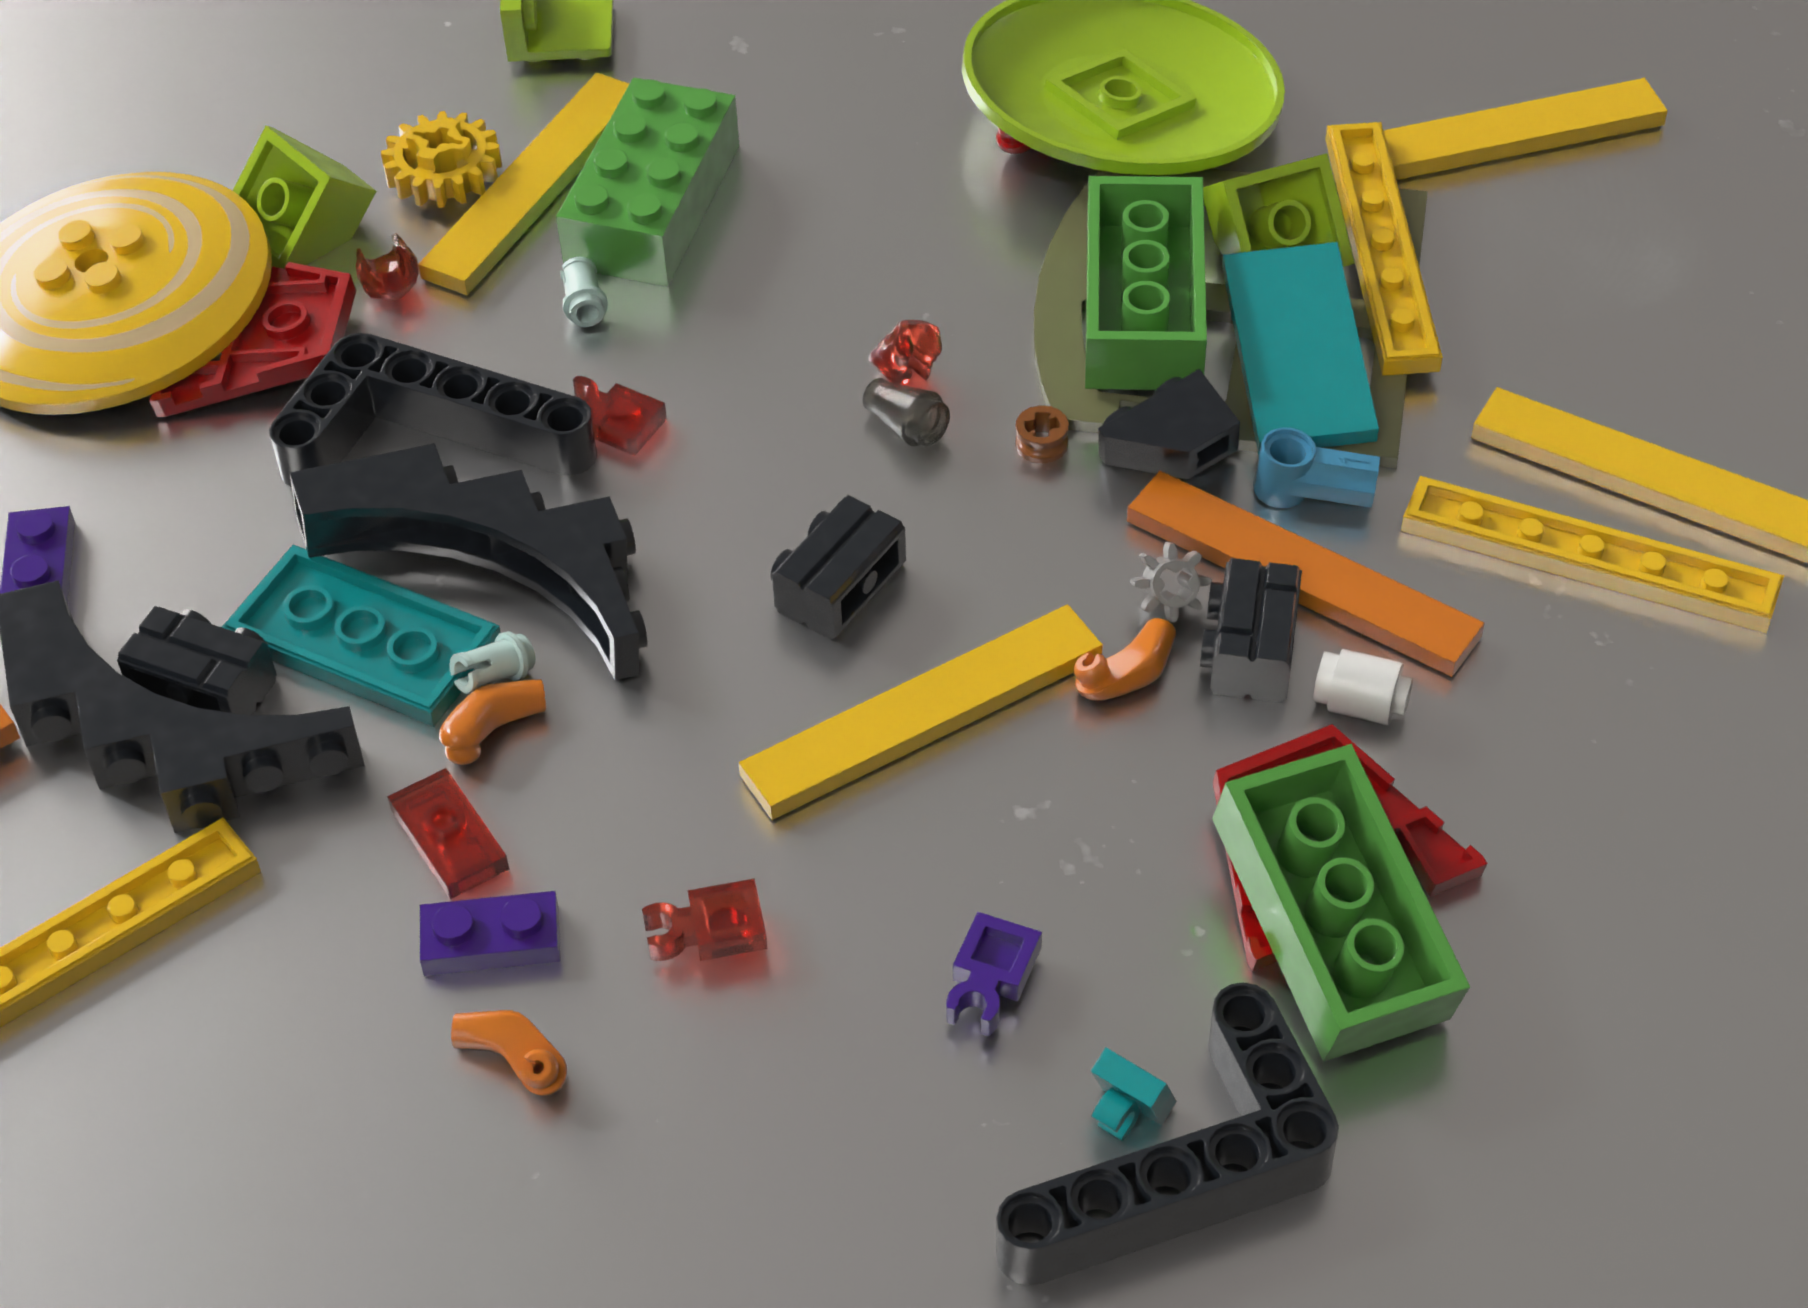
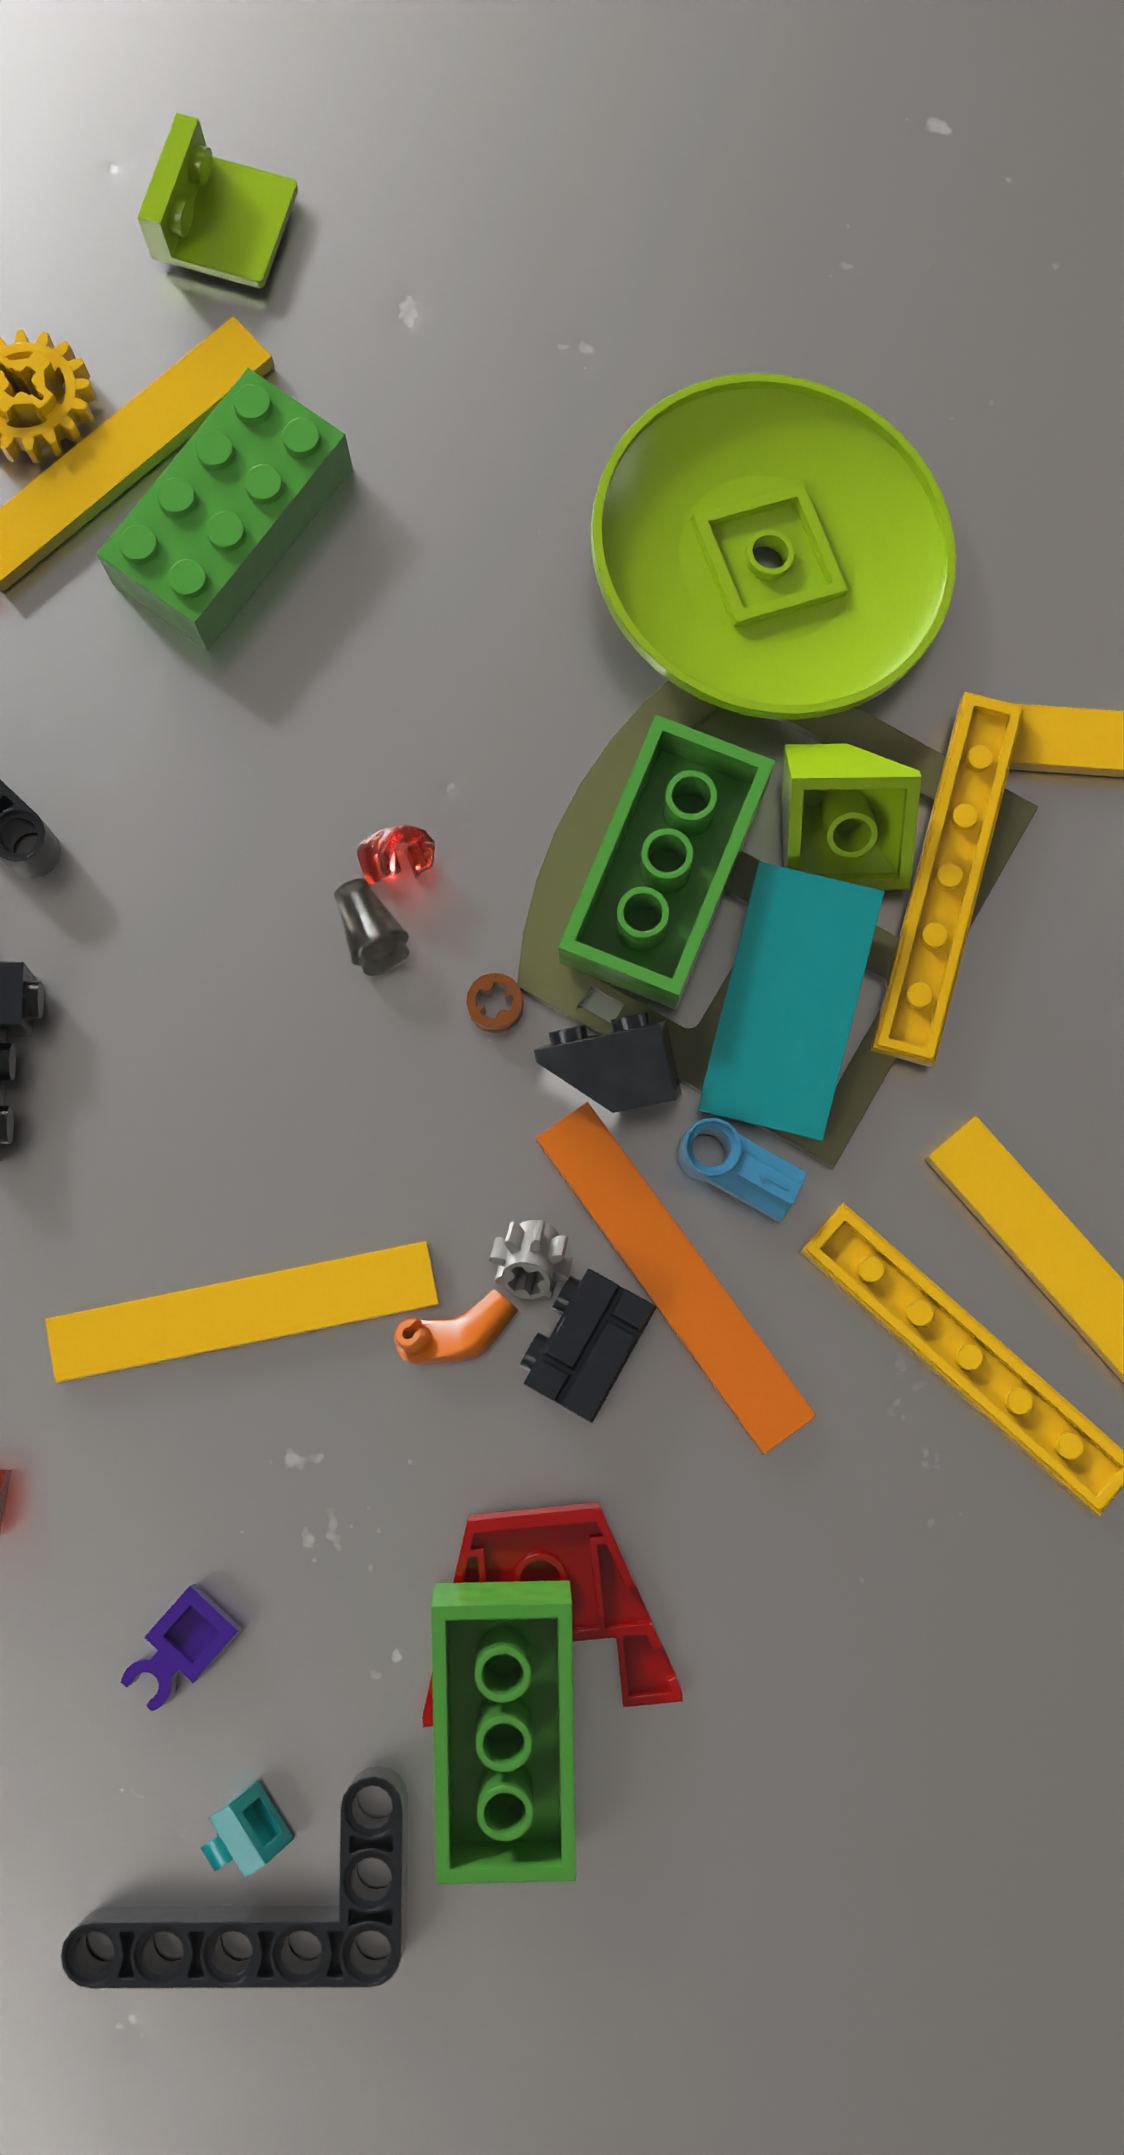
camera: 20 degrees right, 30 degrees up
light aqua pin [560,257,608,327] -> none
clear red plate [572,376,667,456] -> none
black brick [770,495,906,640] -> none
white brick [1313,649,1413,725] -> none

